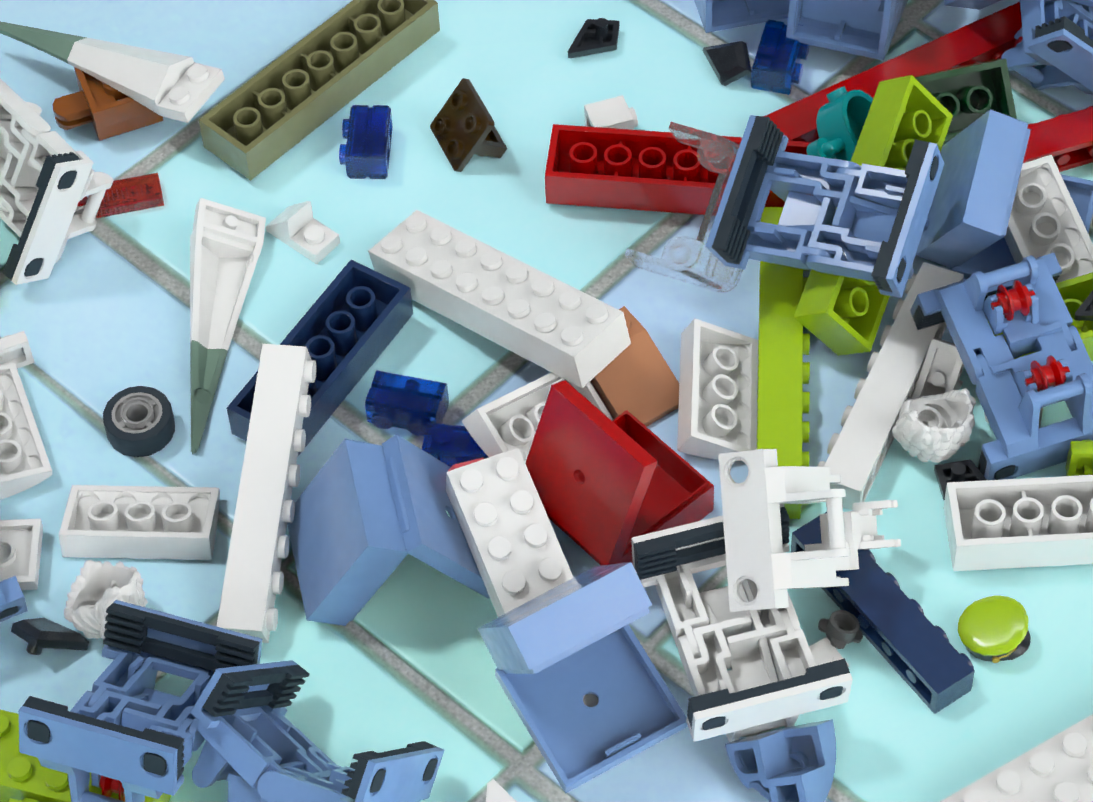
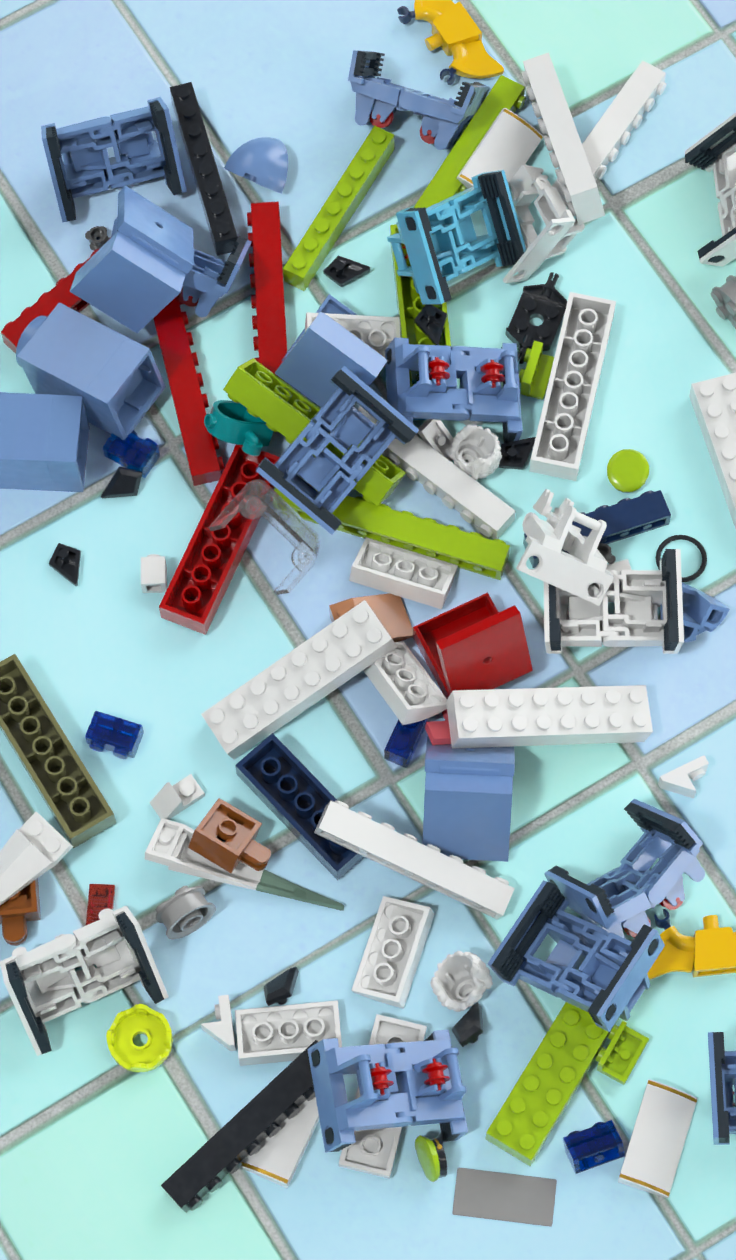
camera: 75 degrees left, 15 degrees up
black wheel [103,386,175,457] -> none
clear blue brick [365,370,449,436] -> none
dark brown bracket [430,78,507,172] -> none
medium blue container [477,562,687,794] -> none
dark green brick [914,59,1017,142] -> none
none -> light grey wheel [155,886,216,940]
none -> dark orange brick [188,798,271,873]
none -> black piece [264,967,299,1006]
none -> black tyre [655,535,707,582]

